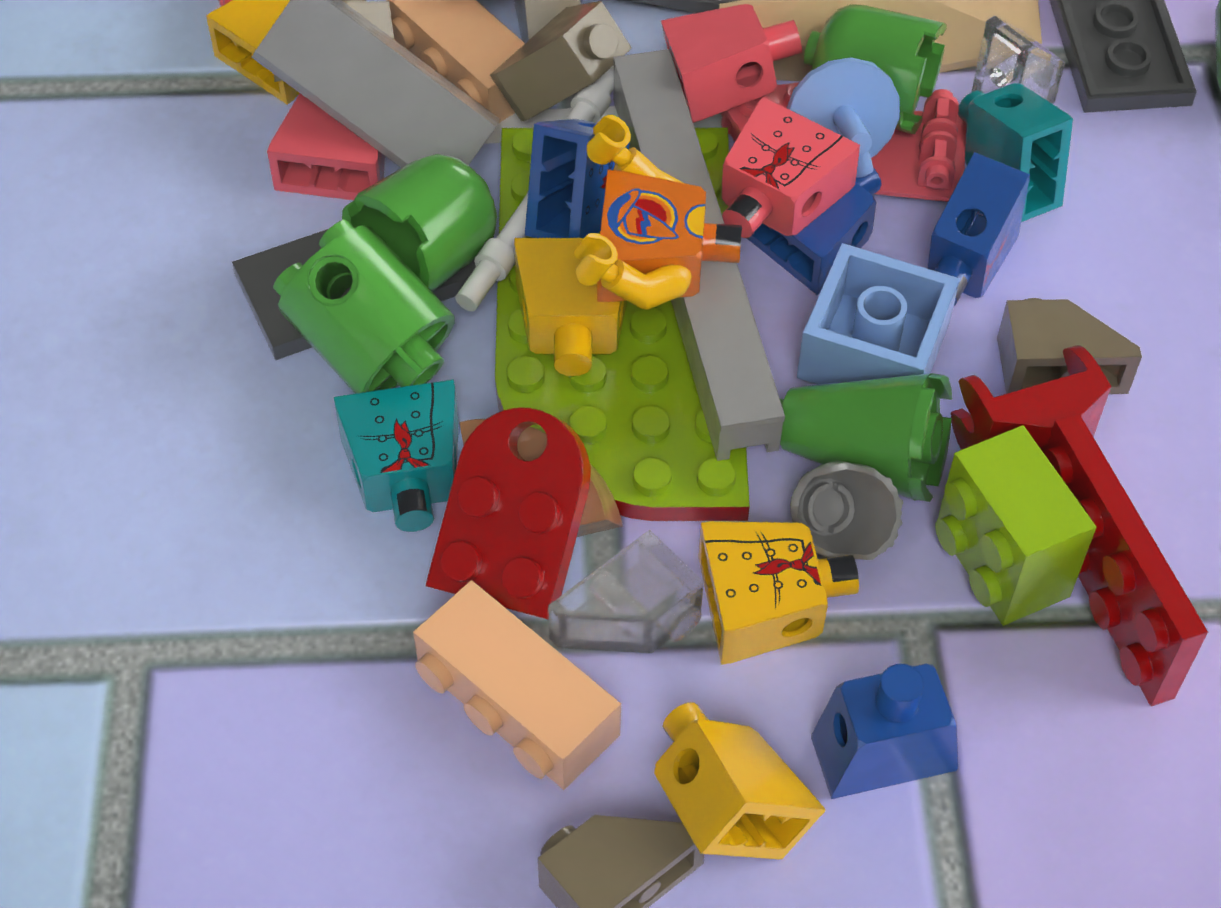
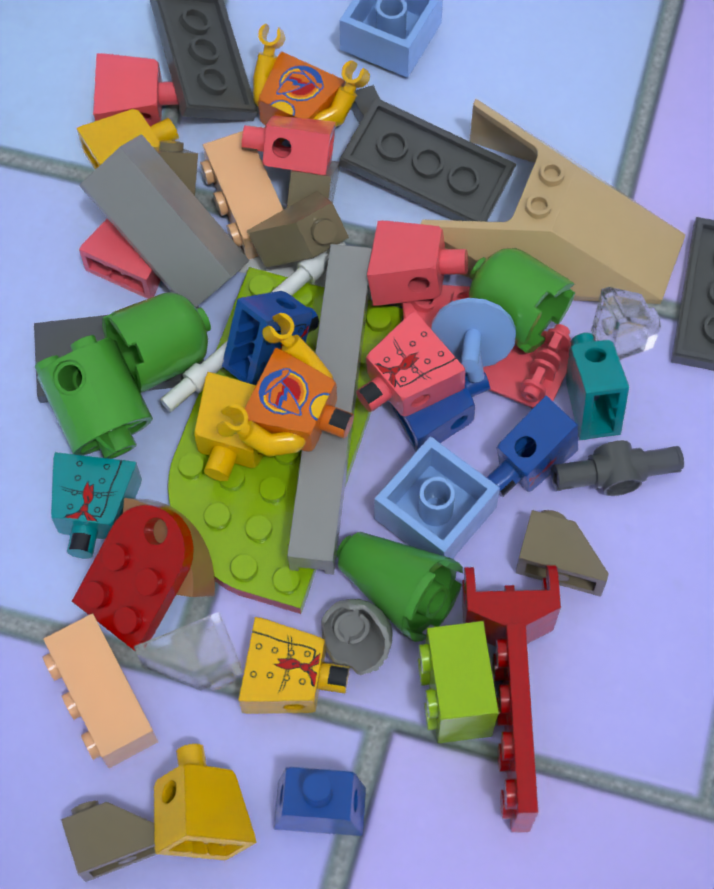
camera: 20 degrees right, 10 degrees up
none -> dark grey pin [551,440,684,496]

